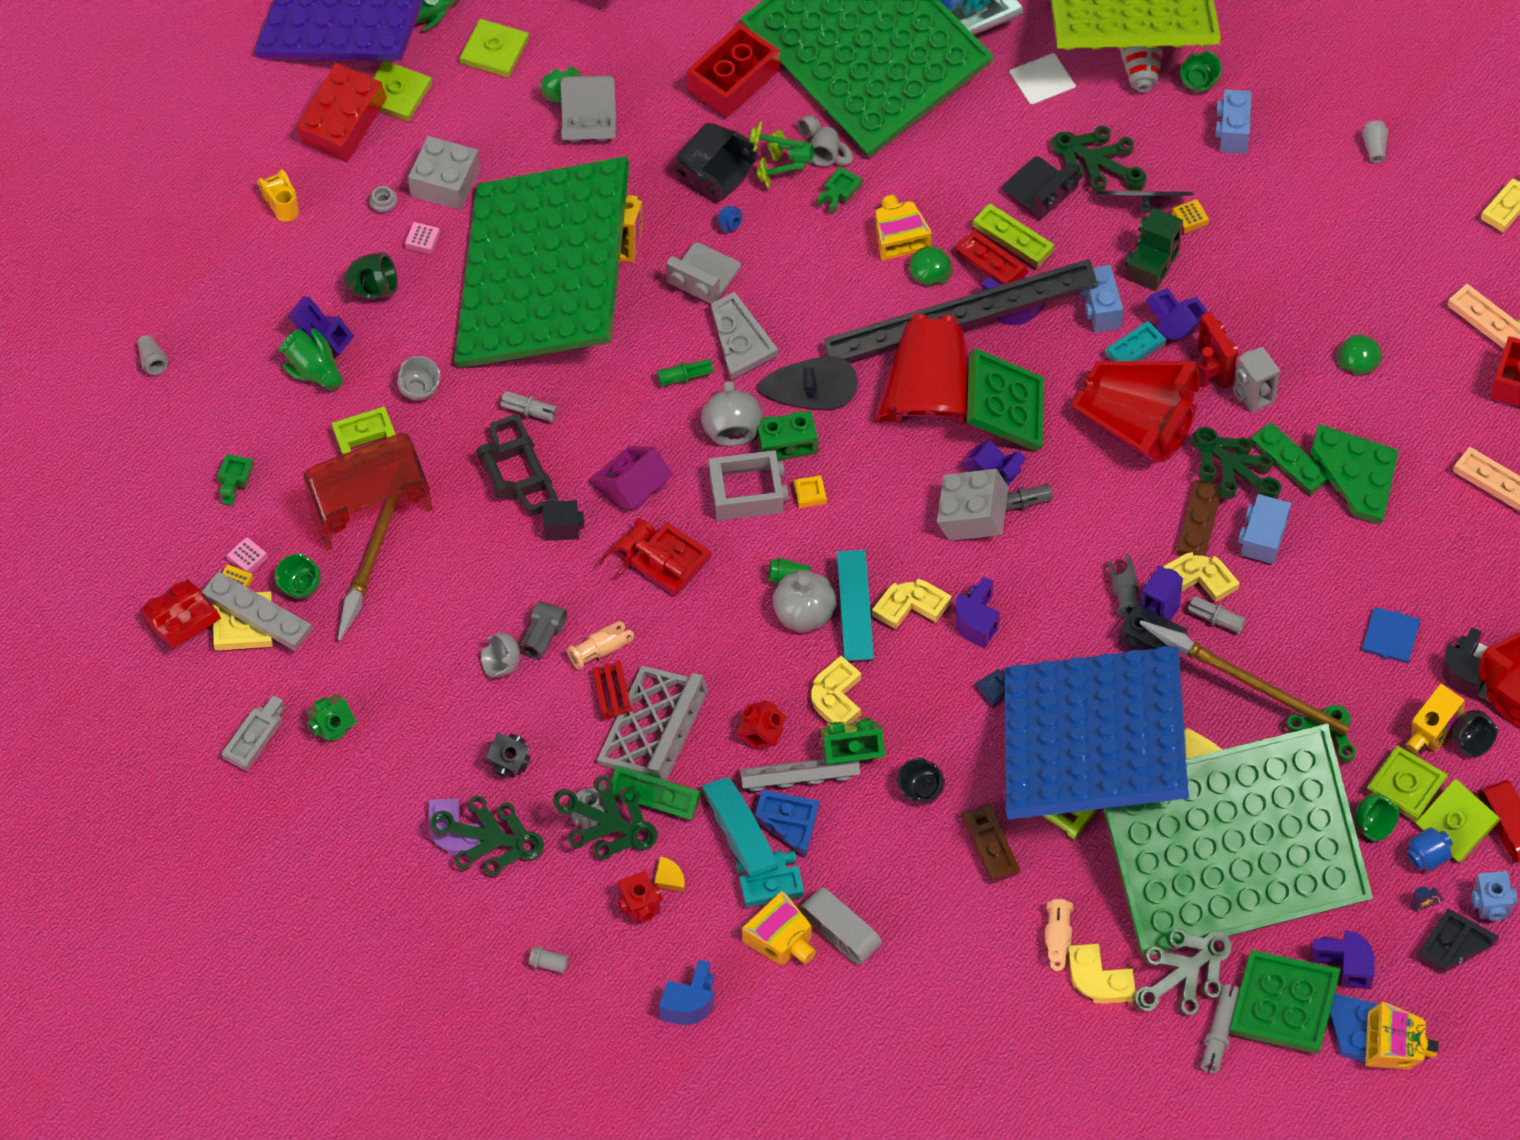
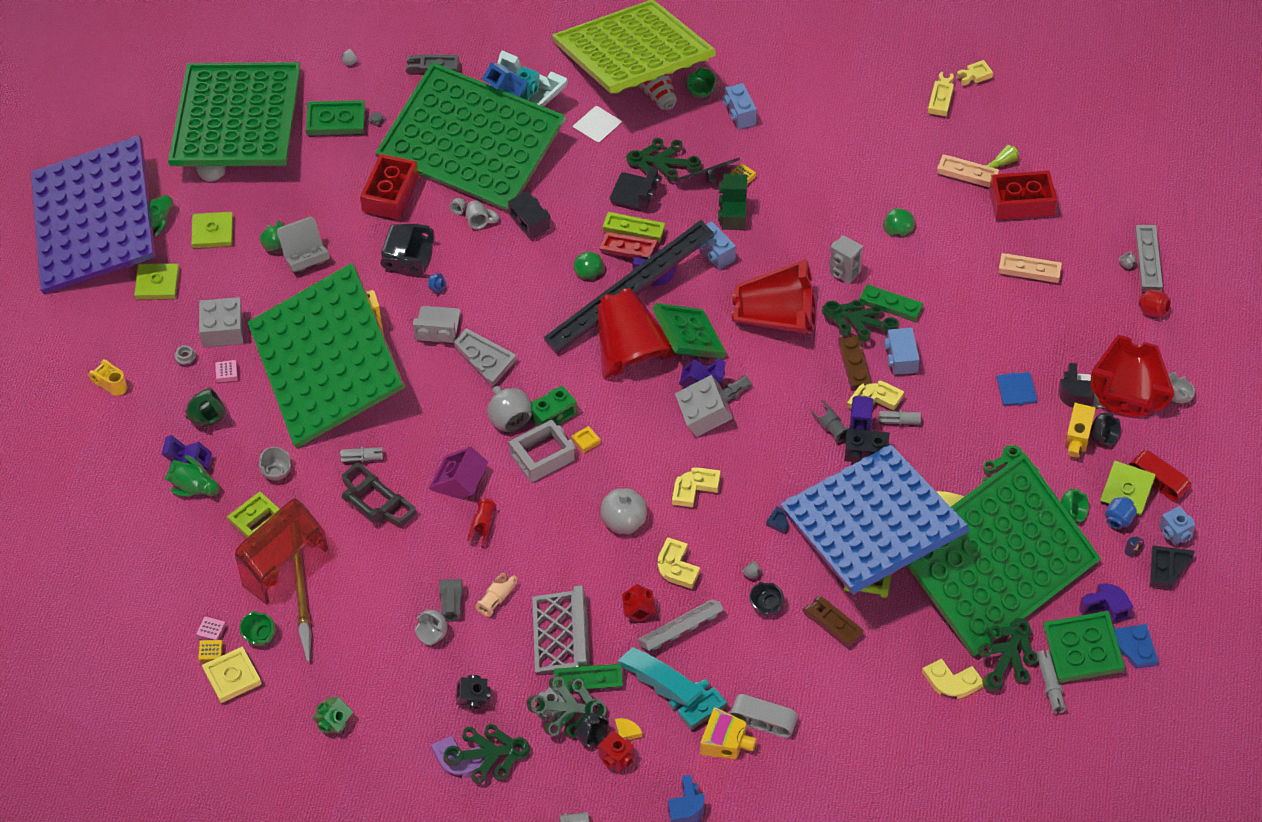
camera: 25 degrees left, 5 degrees down
light grey cone [137,335,168,375] -> none
red plate [140,579,221,649] -> none
light grey plate [202,571,312,651] -> none
green plate [218,454,254,505] -> none
light grey hinge [222,695,285,771] -> none
red brick [296,63,387,162] -> none
black brick [543,500,584,541] -> none
red tile [592,660,632,719] -> none
red plate [631,522,711,596] -> none
green axle [657,359,713,387] -> none
green plant [749,121,814,189] -> none
blue wing [755,790,820,856] -> none
black shield [758,356,858,410] -> none
green cone [768,557,811,585] -> none
green plate [818,167,862,213] -> none
green brick [820,718,885,764] -> none
teal slope [837,550,874,662] -> none
yellow torso [875,195,932,261] -> none
dark purple brick [955,576,1000,649] -> none
light nougat piece [1044,899,1074,971] -> none
teal plate [1105,321,1166,361] -> none
pearl gold piece [1140,621,1350,737] -> none
dark purple brick [1145,288,1208,339] -> none
red plate [1197,312,1238,388] -> none
green plate [1310,424,1399,525] -> none
light grey cone [1362,121,1389,163] -> none
lime plate [1366,745,1448,822] -> none
torso [1366,1002,1439,1069] -> none
none -> black brick [508,191,551,239]
none -> black hair [577,713,609,748]
none -> light grey hinge [742,560,761,579]

